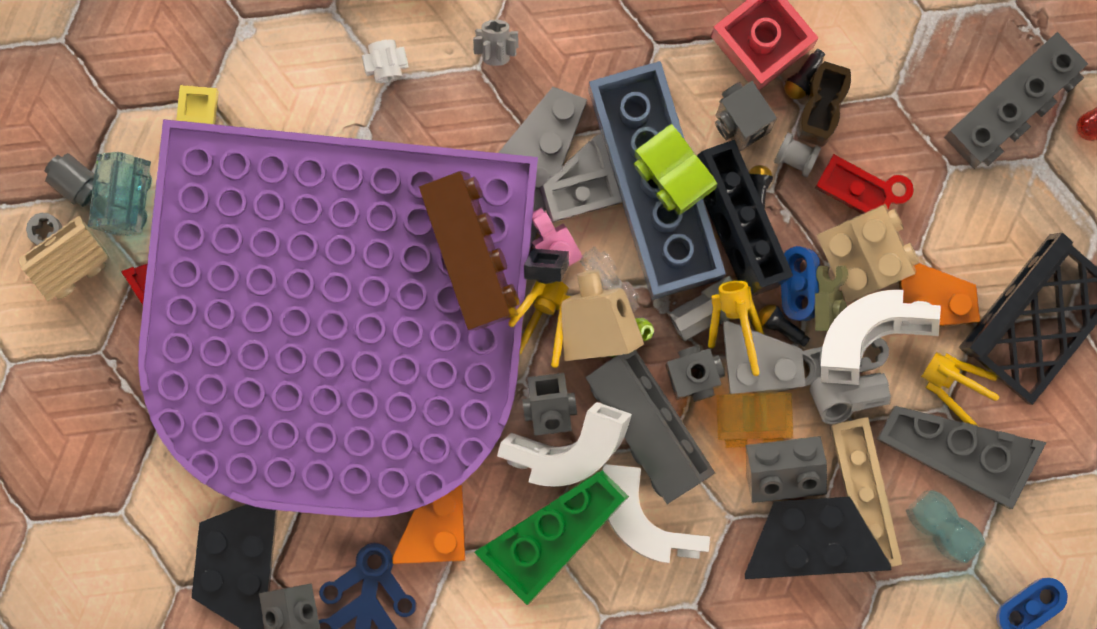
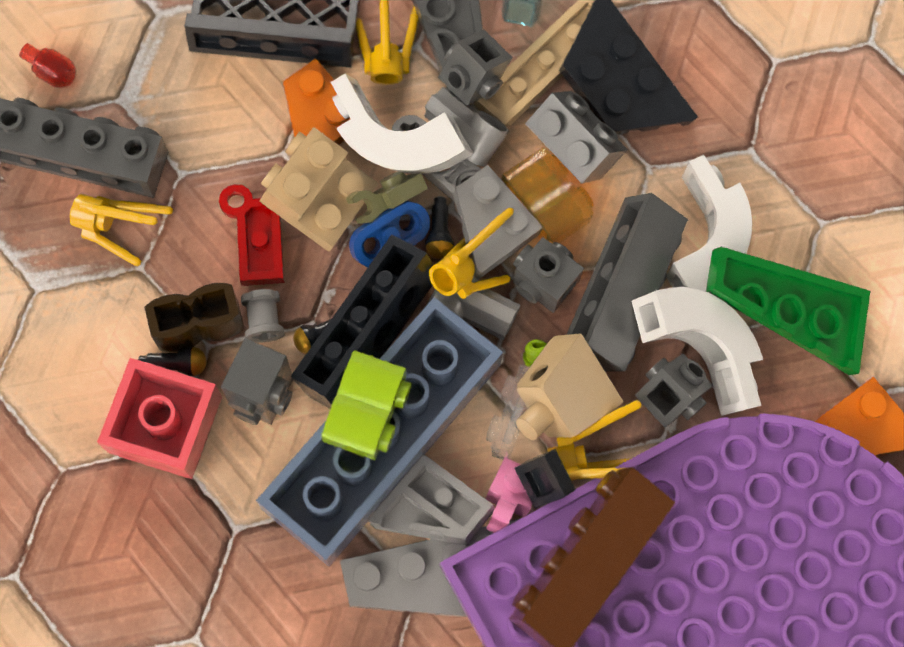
camera: 130 degrees left, 10 degrees down
none -> yellow plant [70,194,173,266]
none -> dark grey brick [438,29,513,106]

